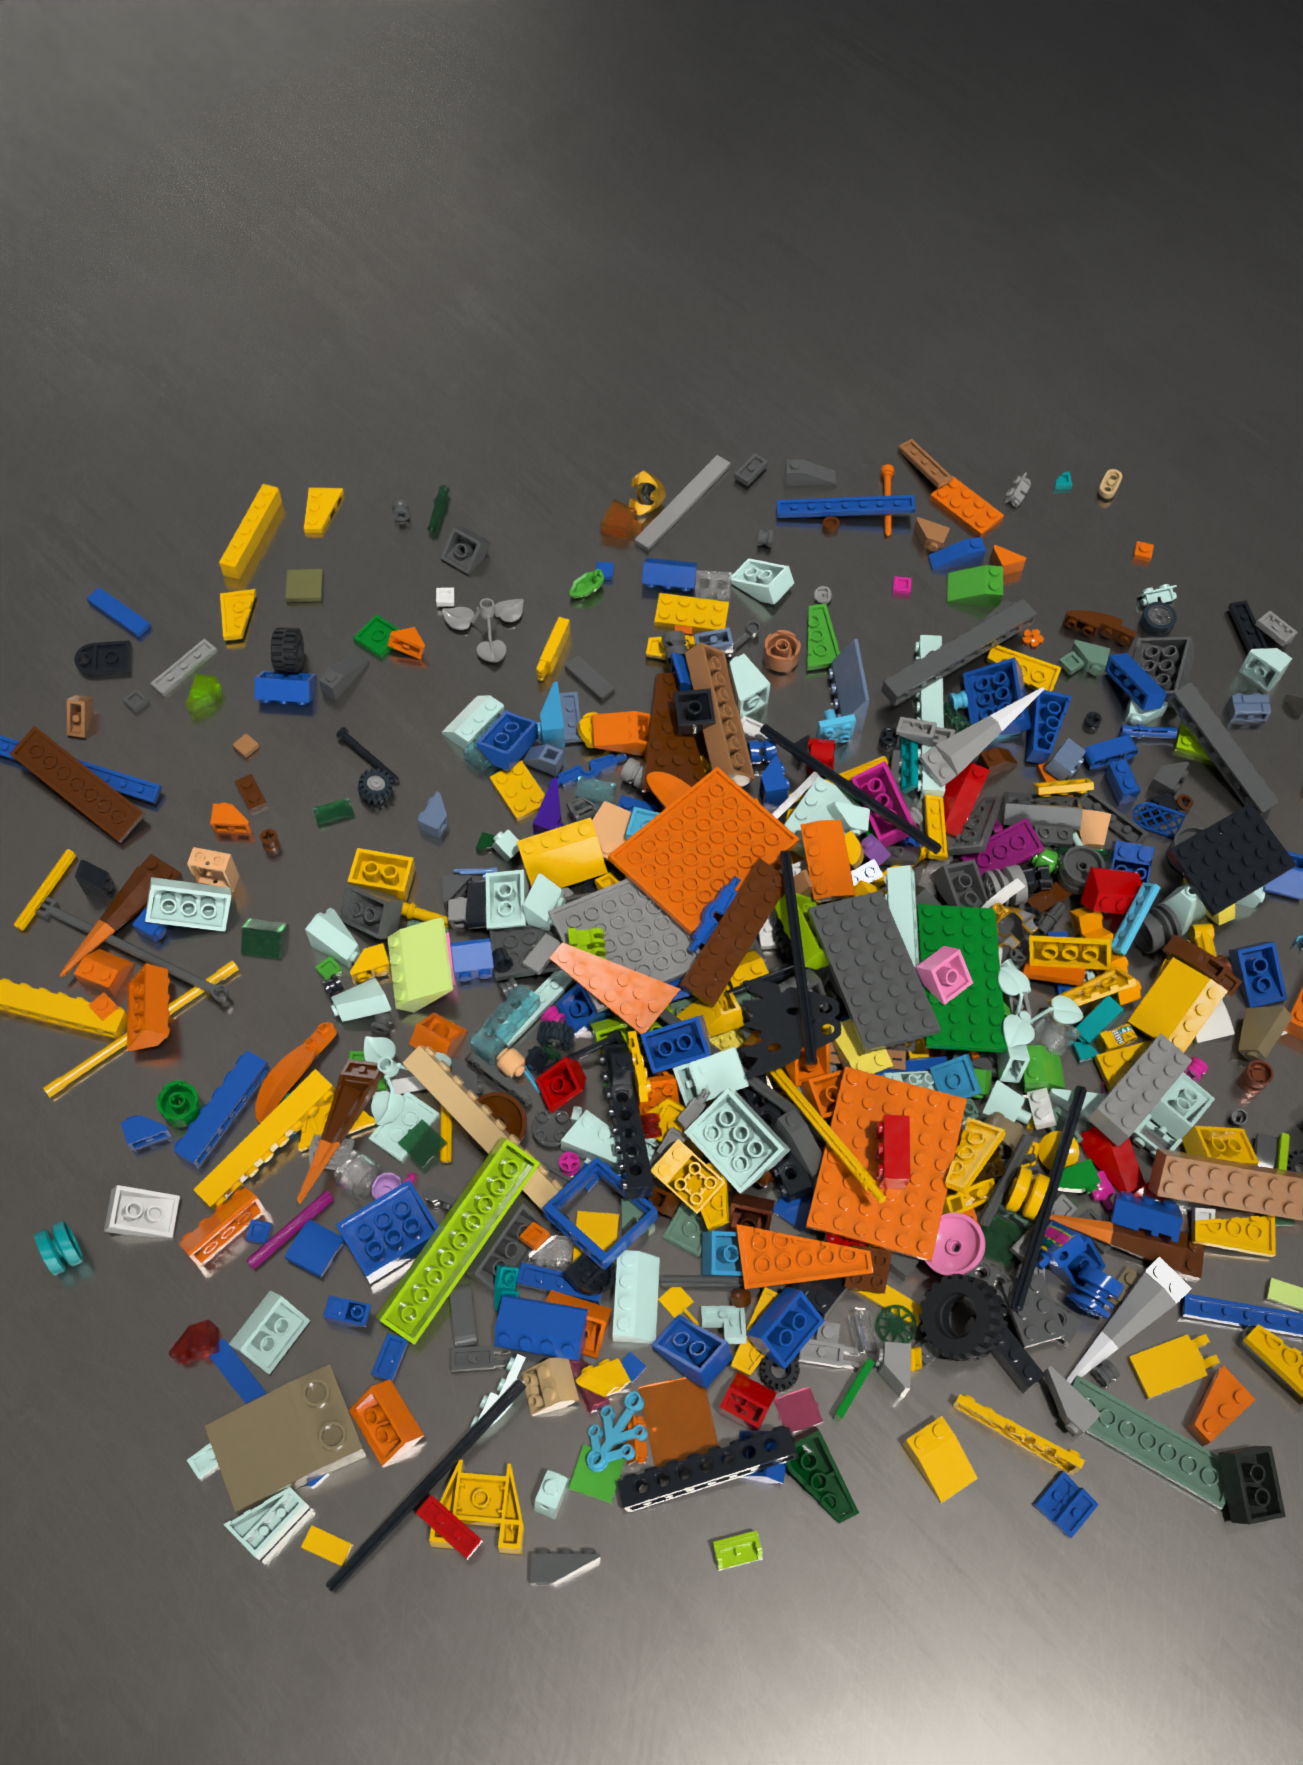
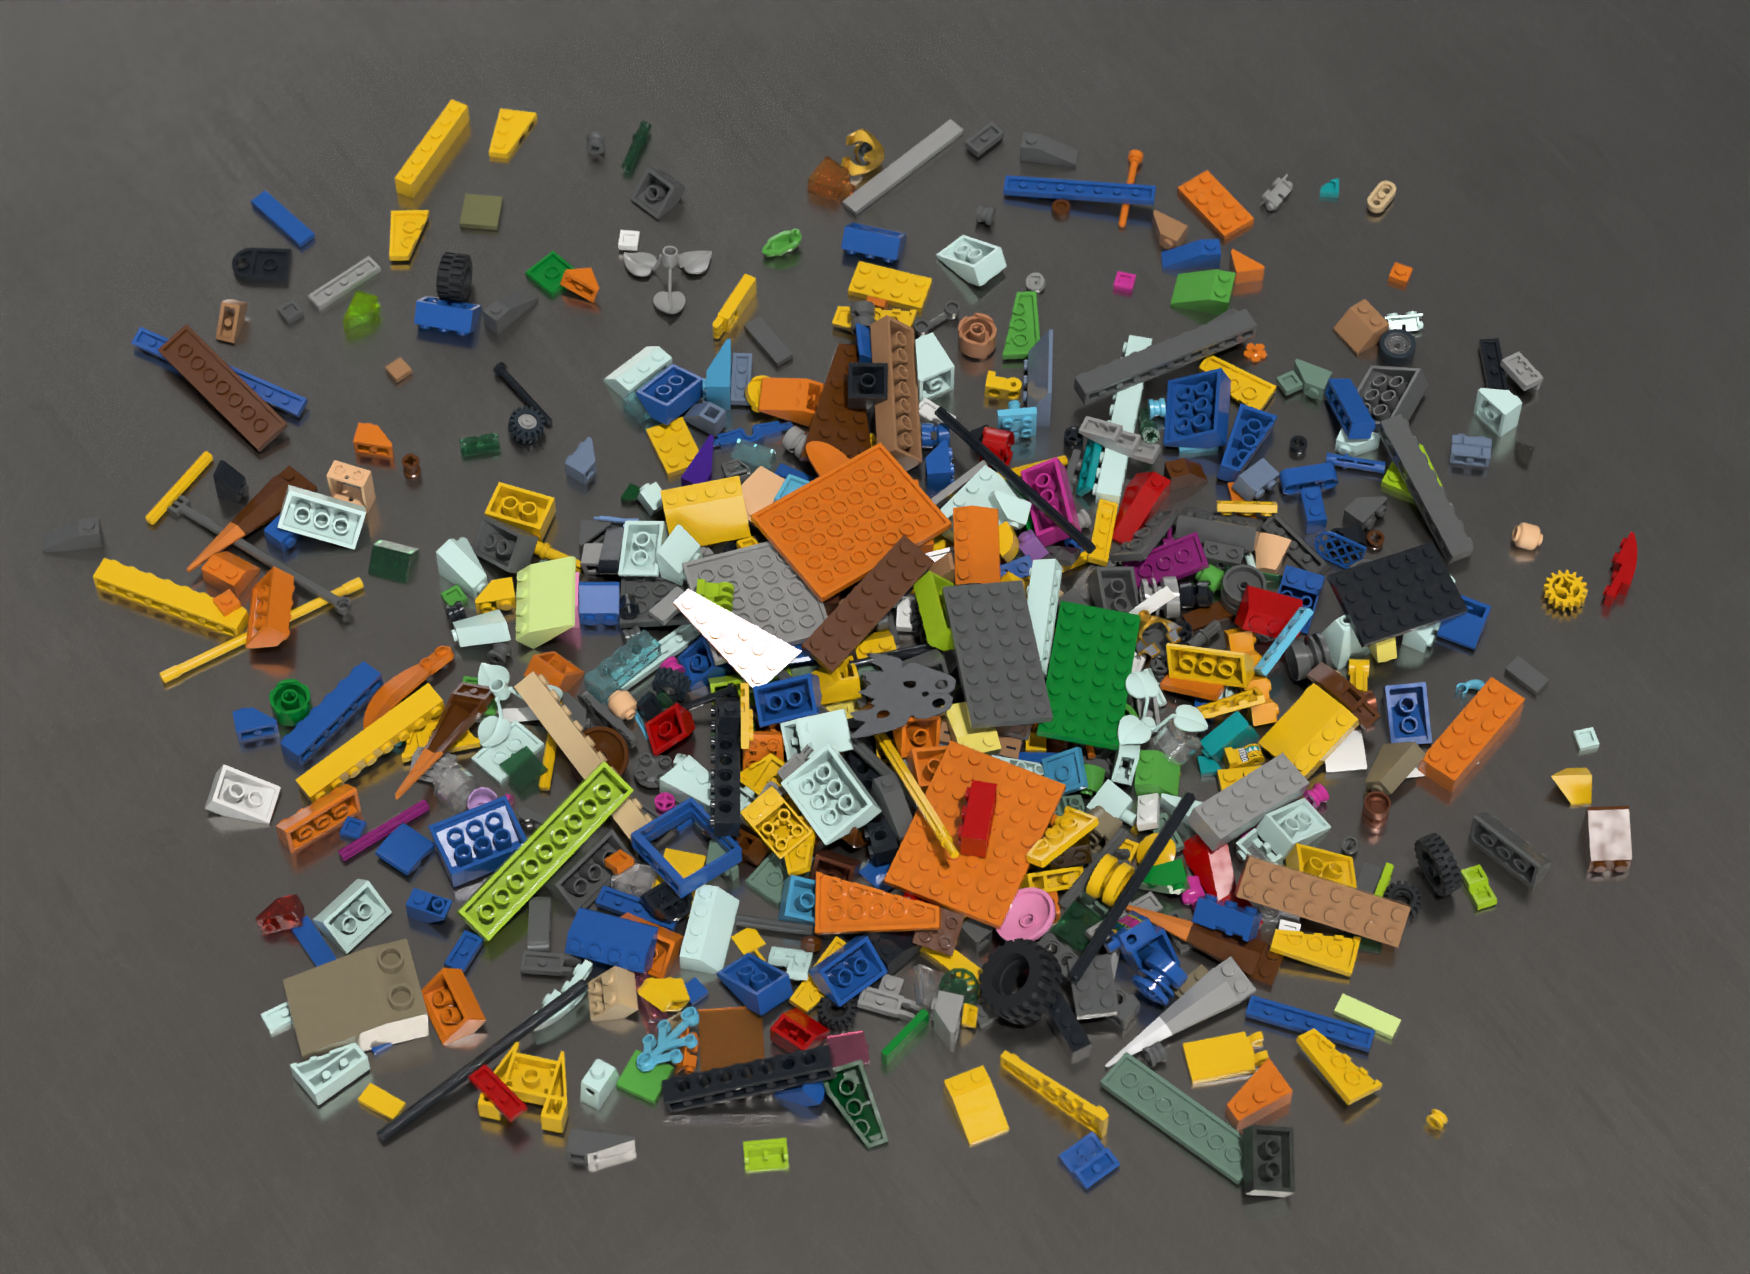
camera: 10 degrees right, 5 degrees down
teal wheel [34,1220,84,1276] -> none
reddish brown plate [234,773,268,813] -> none
teal slope [494,1265,520,1312] -> none
blue tile [596,561,614,580] -> none
clear red wheel [641,1113,662,1138] -> none
blue piece [688,876,741,954] -> none
sand blue brick [694,627,733,654] -> none
clear brick [695,570,732,600] -> none
black axle [780,850,818,1066] -> none
medium nougat tile [898,439,952,488] -> none
bright pink slope [916,946,973,1005] -> none
light grey plate [918,687,1045,787] -> none
light grey slope [1044,1365,1101,1437] -> none
reddish brown slope [1062,610,1137,647] -> none
none -> yellow leg [984,371,1022,400]
none -> medium nougat slope [1333,299,1389,356]

